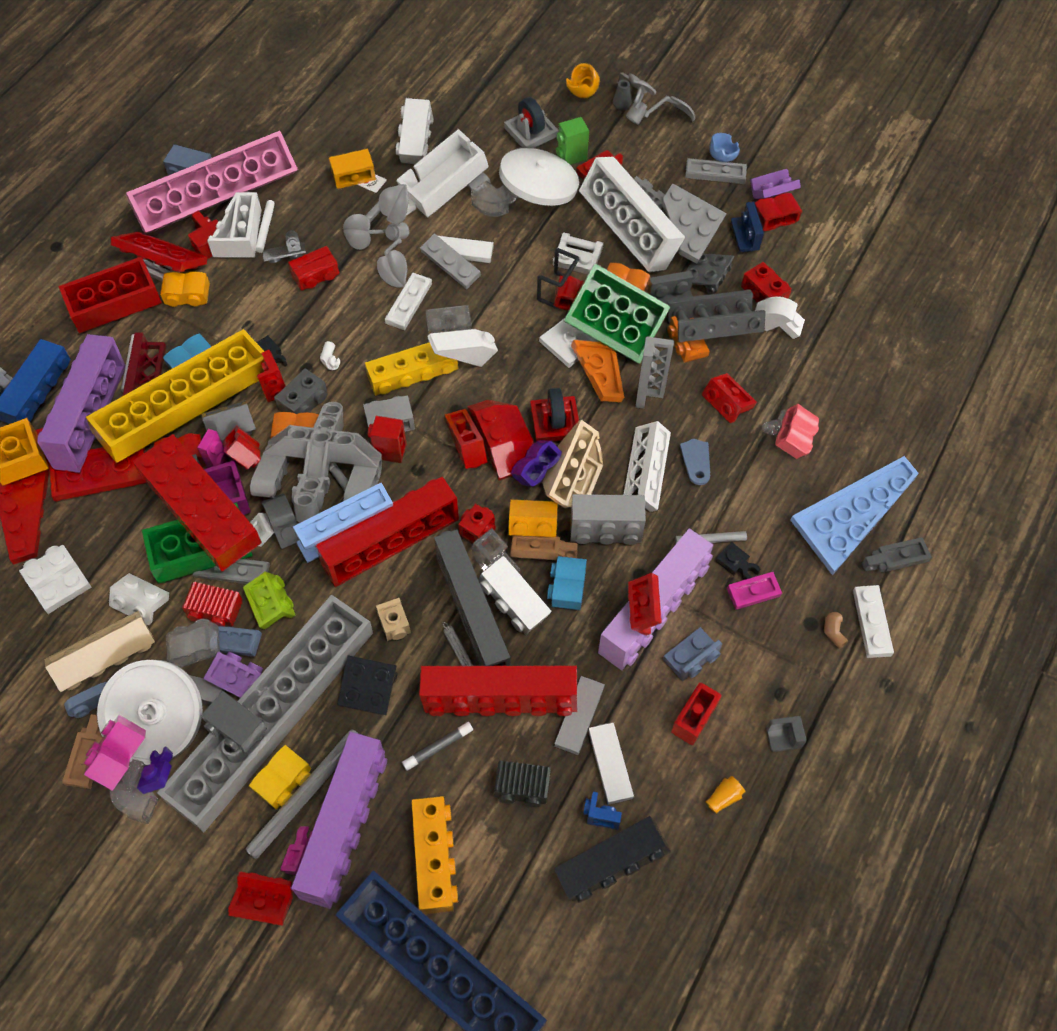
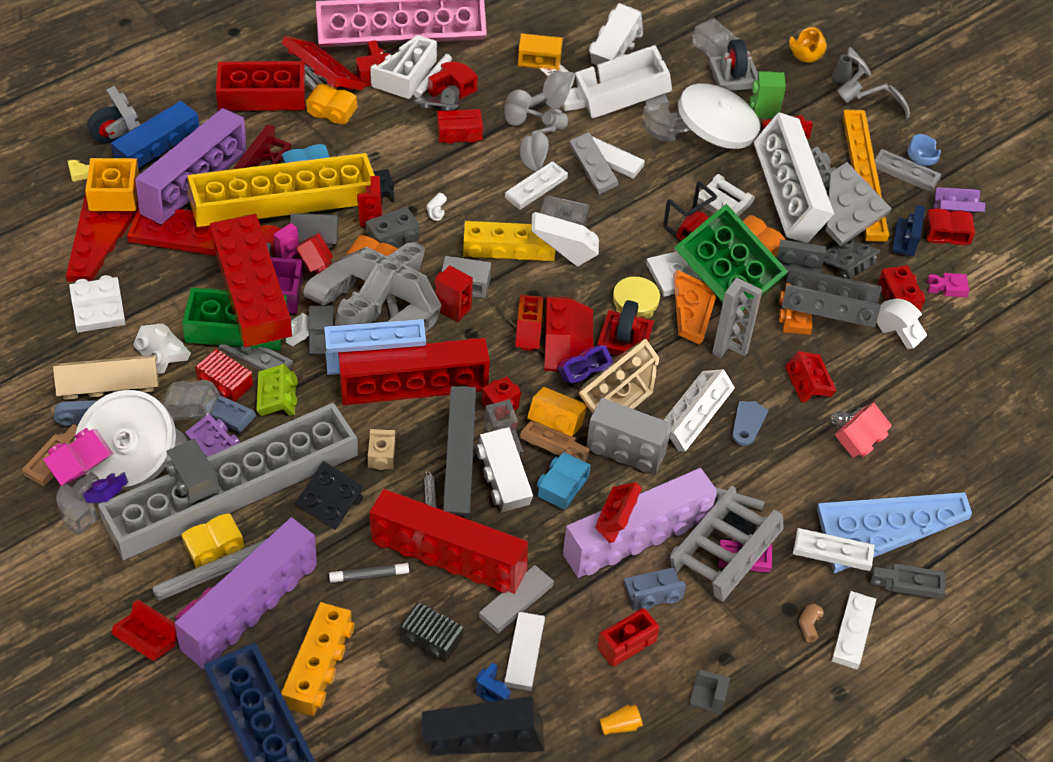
camera: 20 degrees right, 10 degrees down
none -> red brick [428,62,478,99]
none -> light yellow tile [613,277,660,318]
none -> light grey fence [670,486,784,602]
none -> clear brick [692,18,738,58]
none -> white tile [793,528,875,571]
none -> light orange plate [842,110,889,242]
none -> dark pink plate [927,273,969,297]

